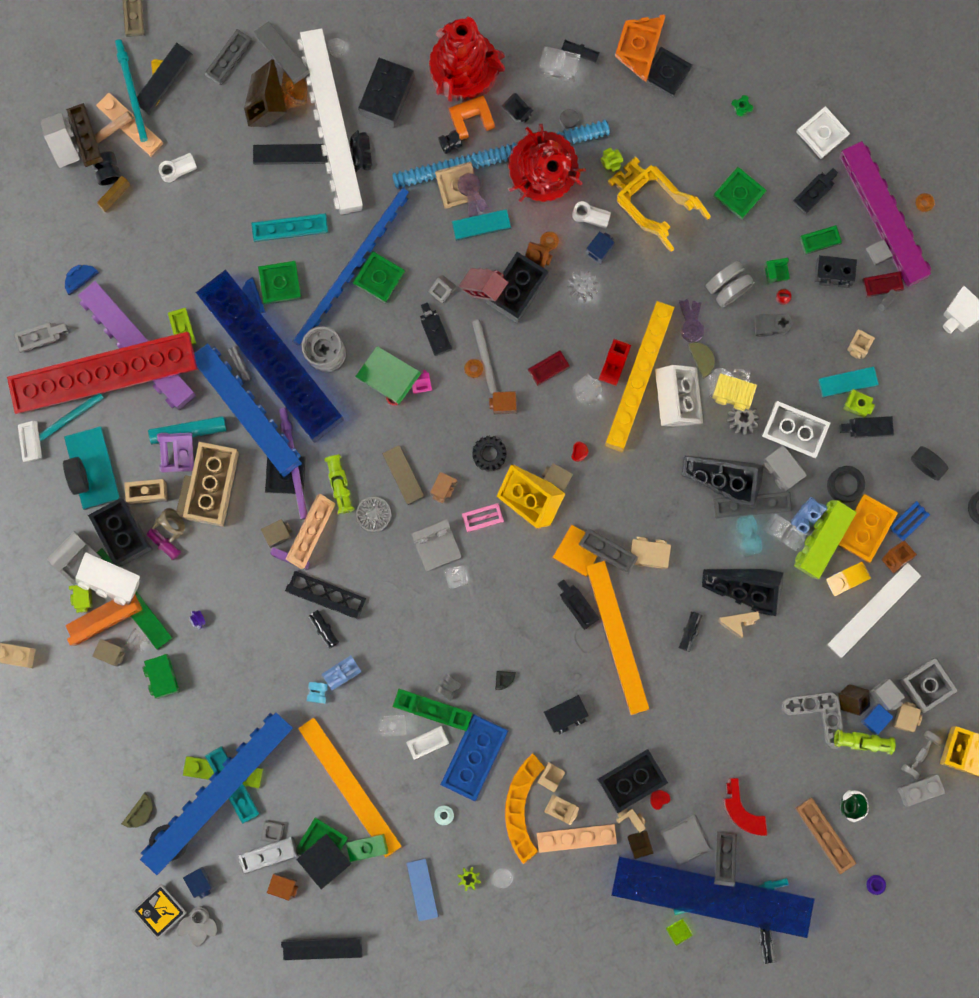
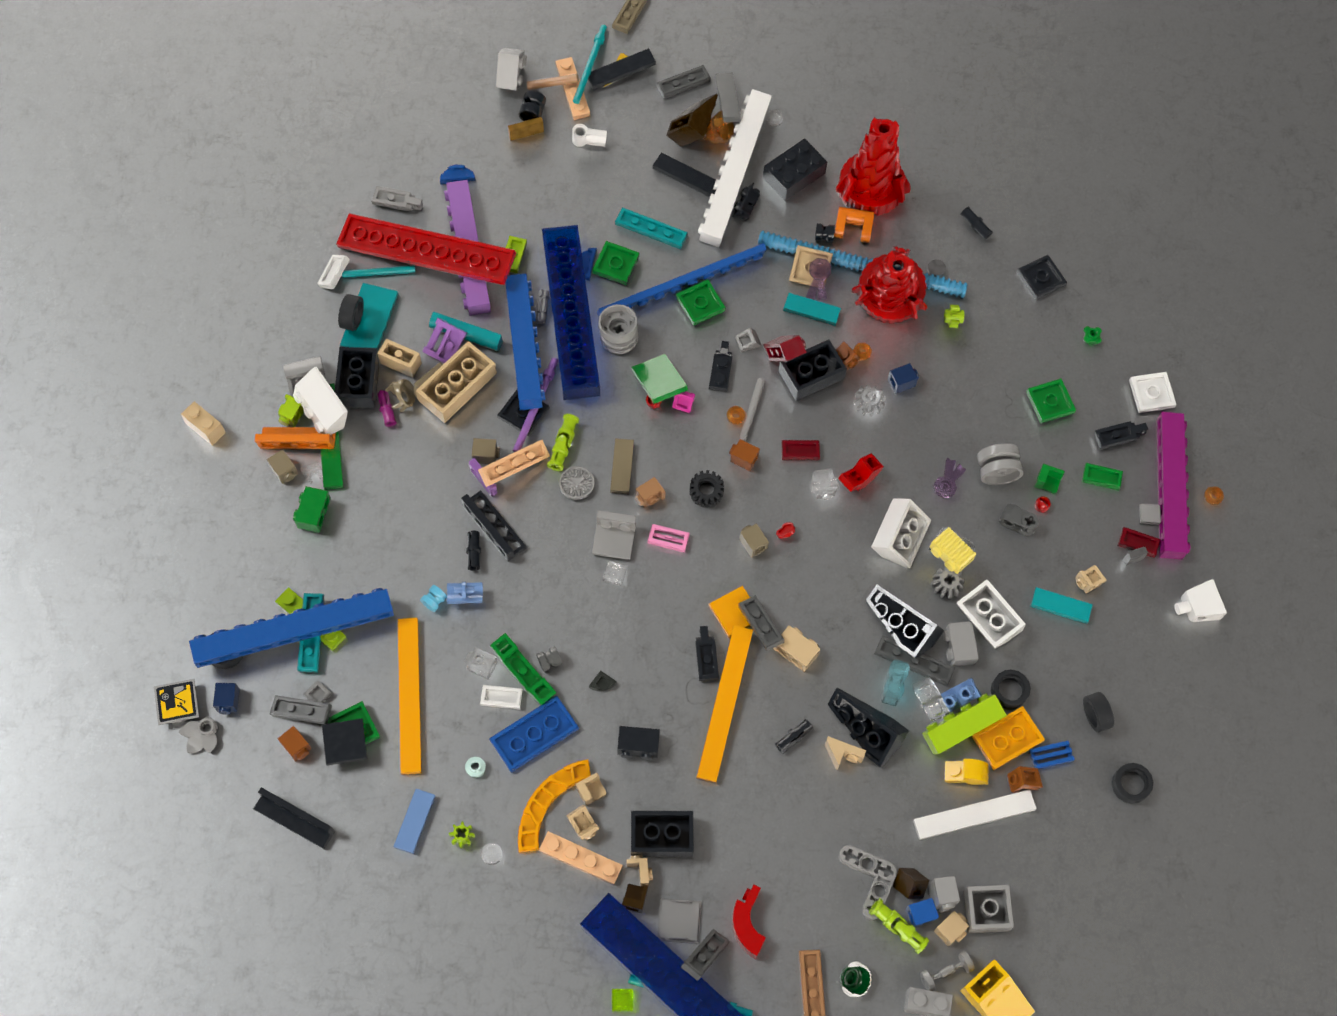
camera: 25 degrees right, 15 degrees down
dark brown tile [66,103,103,167] -> none
olive tile [121,792,153,828] -> none
dark purple plate [189,610,206,629] -> none
green plate [346,834,389,862] -> none
yellow slope [496,464,565,528] -> none
black bracket [501,93,534,123] -> none
clear brick [539,46,580,82] -> none
white piece [572,201,611,229] -> none
yellow brick [605,301,675,453] -> none
yellow piece [607,157,711,252] -> none
orange wing [615,14,666,81] -> none
red piece [650,790,670,810] -> none
olive tile [687,342,715,379] -> none
black brick [814,255,857,288] -> none
black hinge [839,416,894,438] -> none
lime brick [843,389,875,418] -> none

